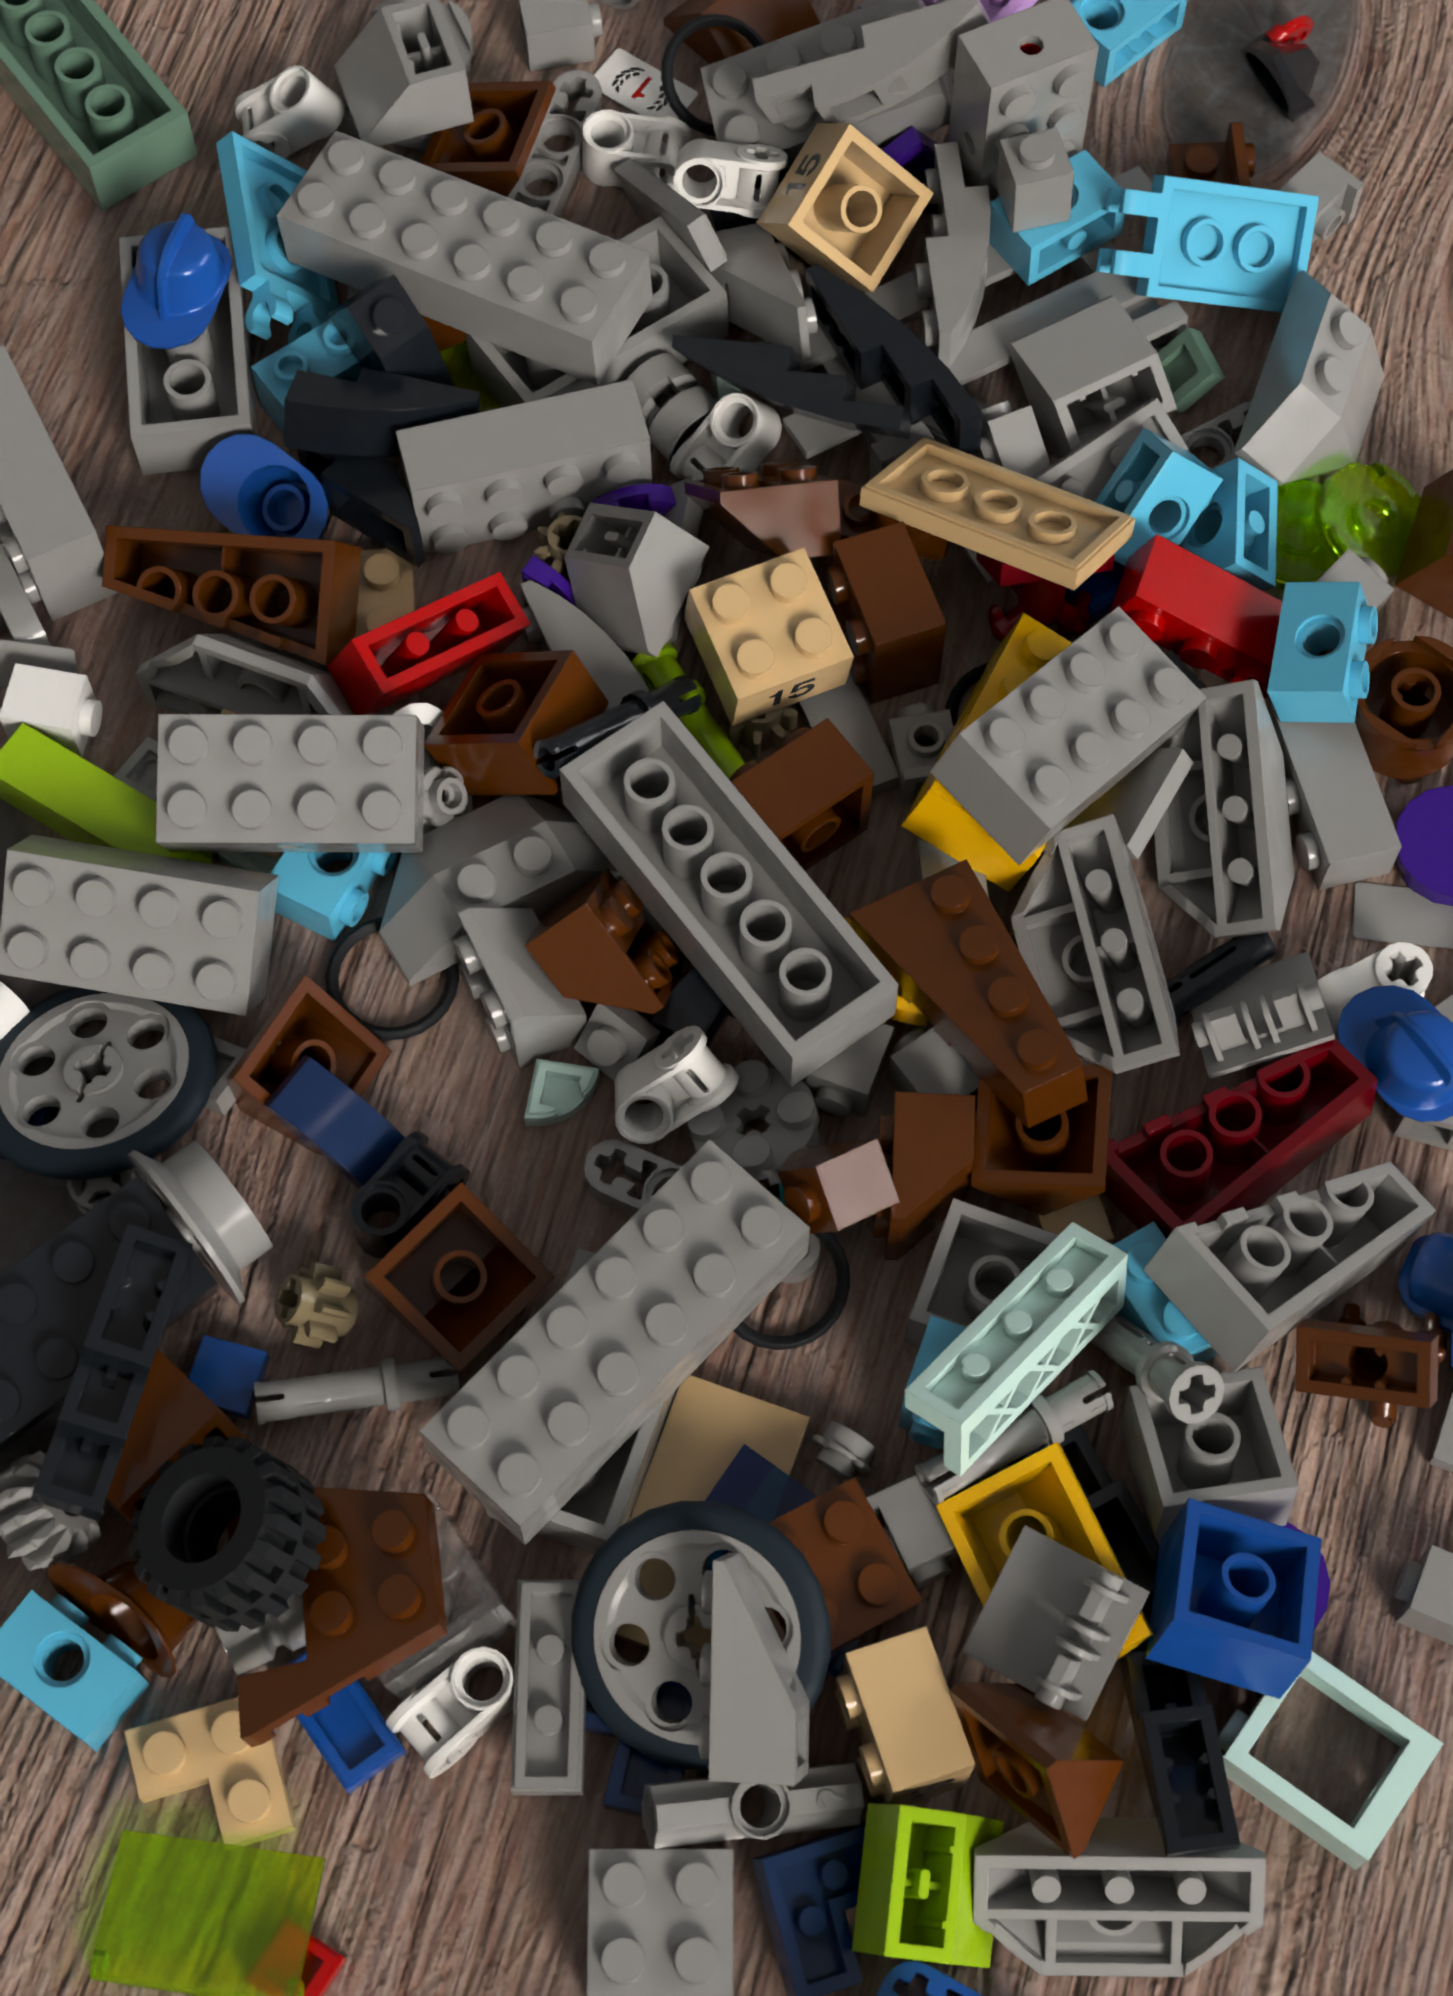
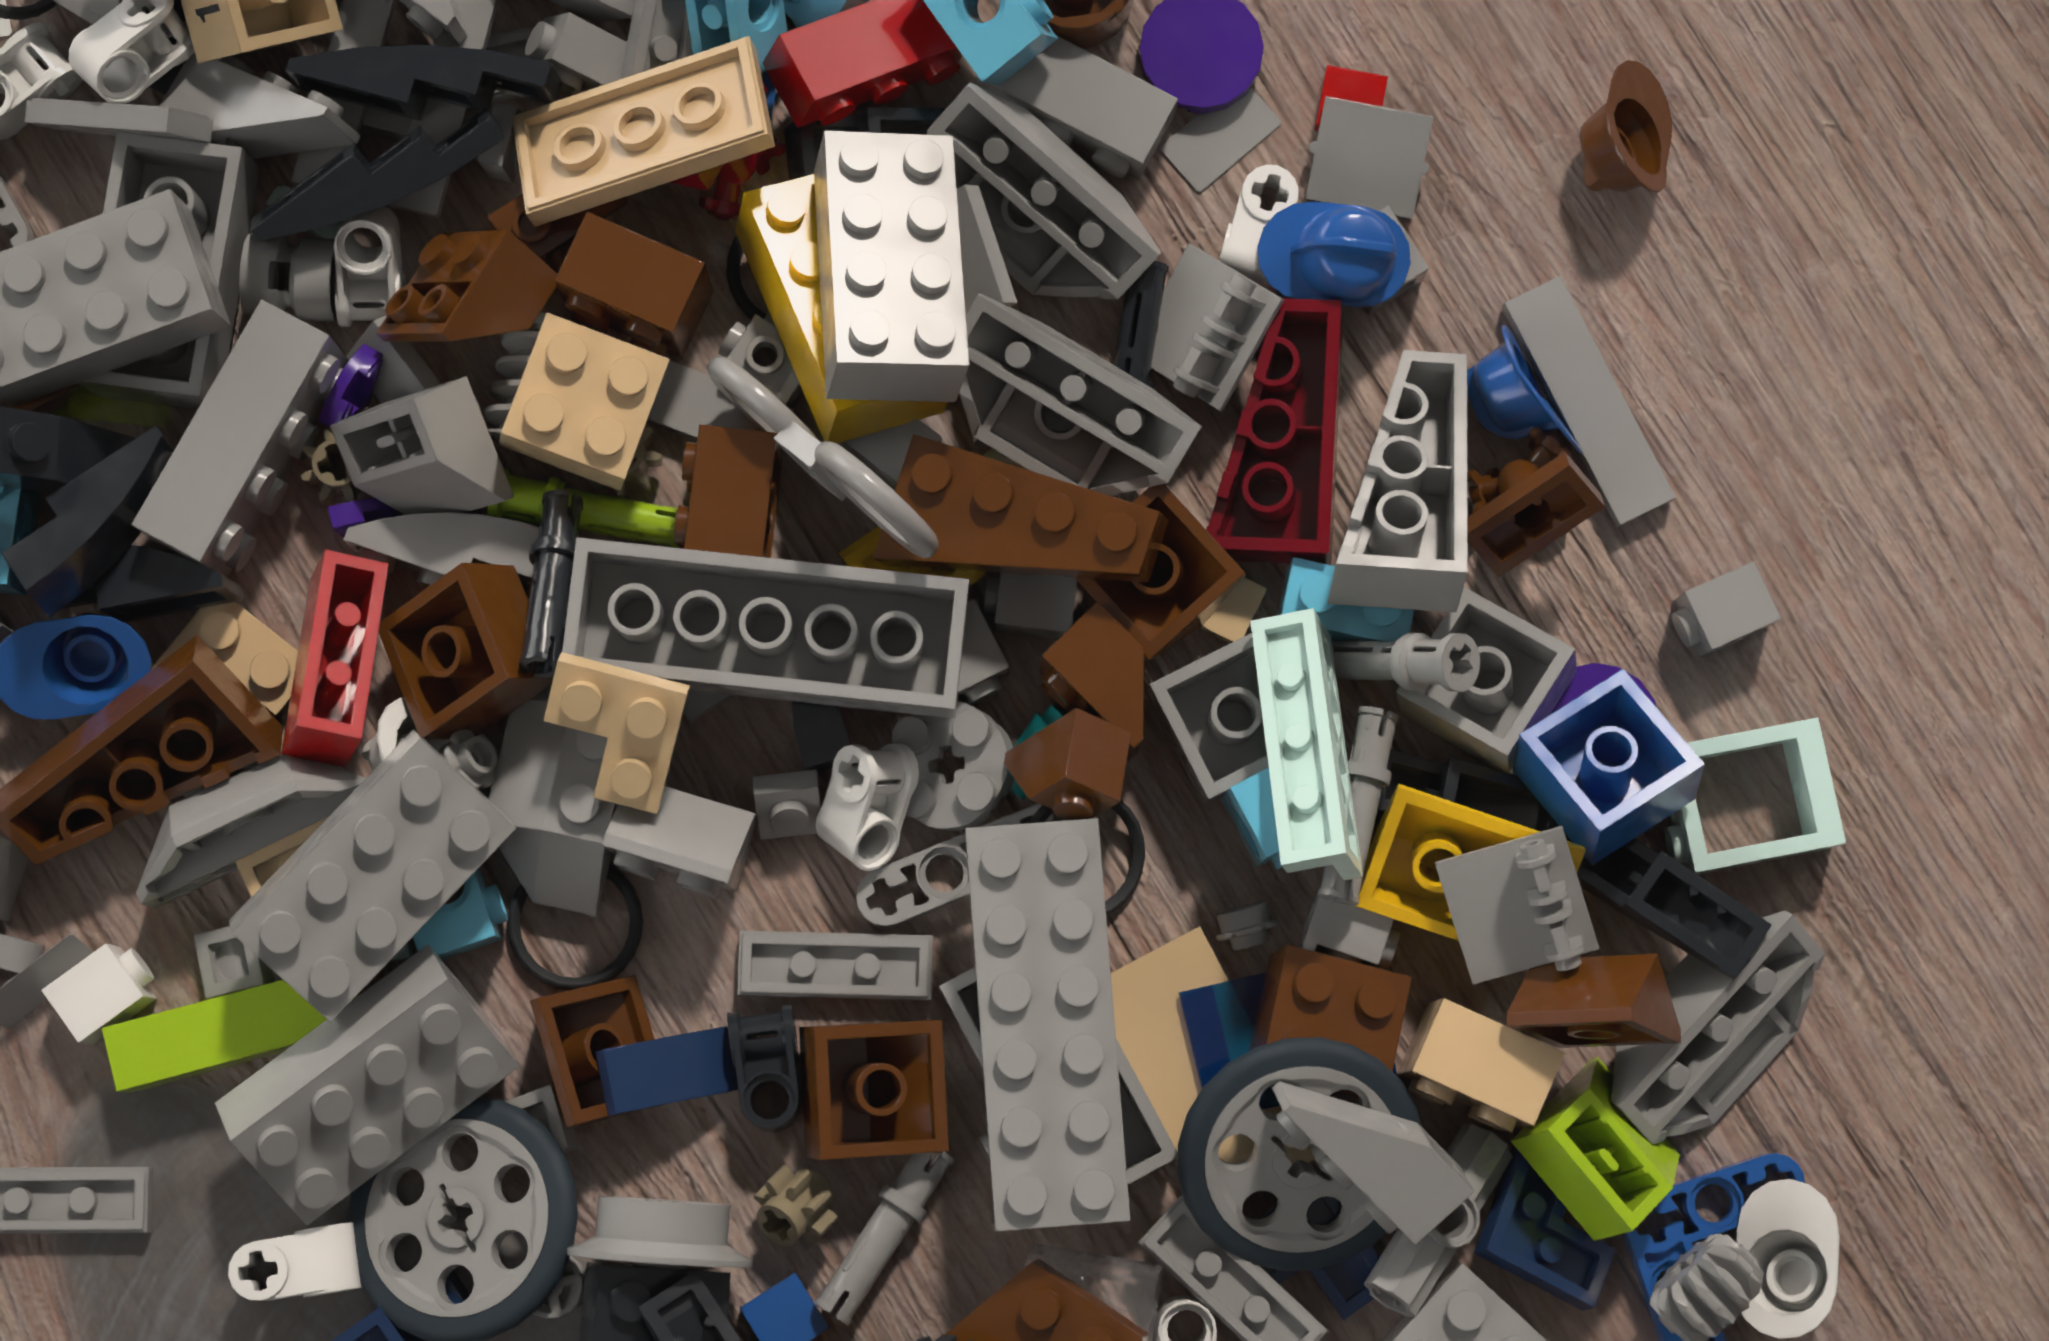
camera: 55 degrees left, 15 degrees up
reddish brown slope [524,869,683,1014] -> none
light aqua tile [524,1058,600,1126] -> none
none -> tan plate [543,652,690,814]
none -> light grey bar [707,356,939,558]
none -> light grey tile [737,931,933,1001]

